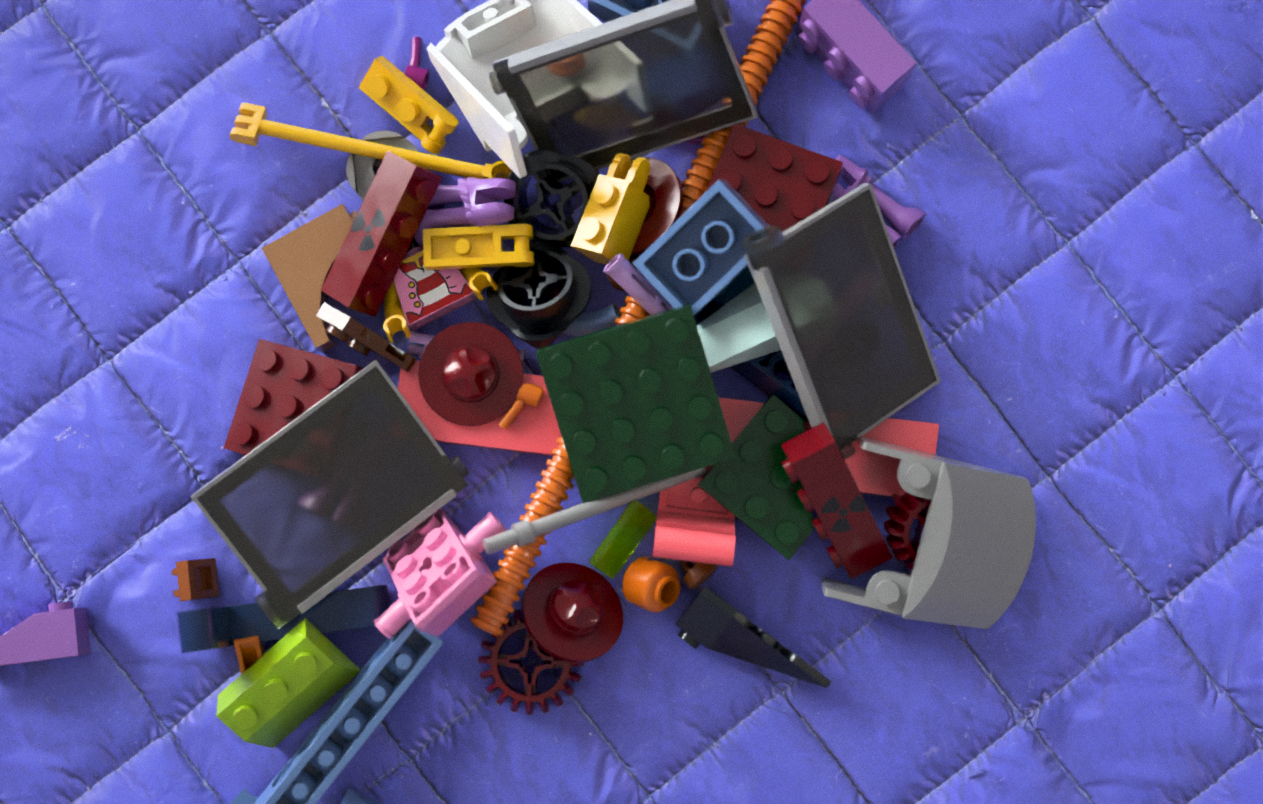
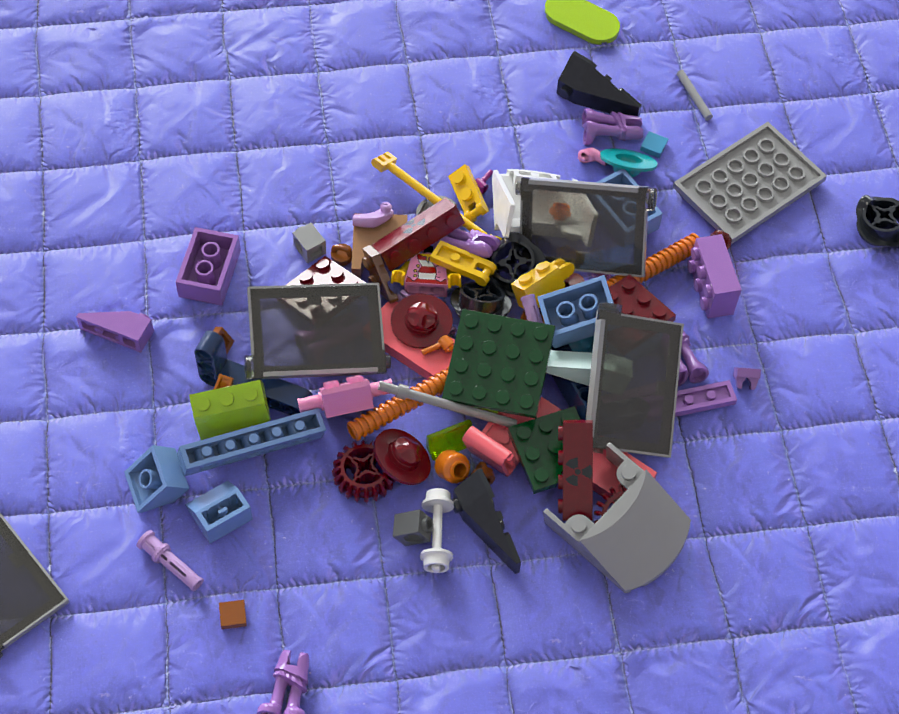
camera: 25 degrees right, 25 degrees down
none -> medium lavender brick [176,227,241,305]
none -> light grey brick [292,223,326,263]
none -> dark orange tile [331,244,352,266]
none -> lavender arm [353,202,394,228]
none -> dark grey brick [393,509,433,546]
none -> white piece [420,488,454,573]
none -> medium lavender plate [641,380,737,423]
none -> medium lavender tile [733,367,761,390]

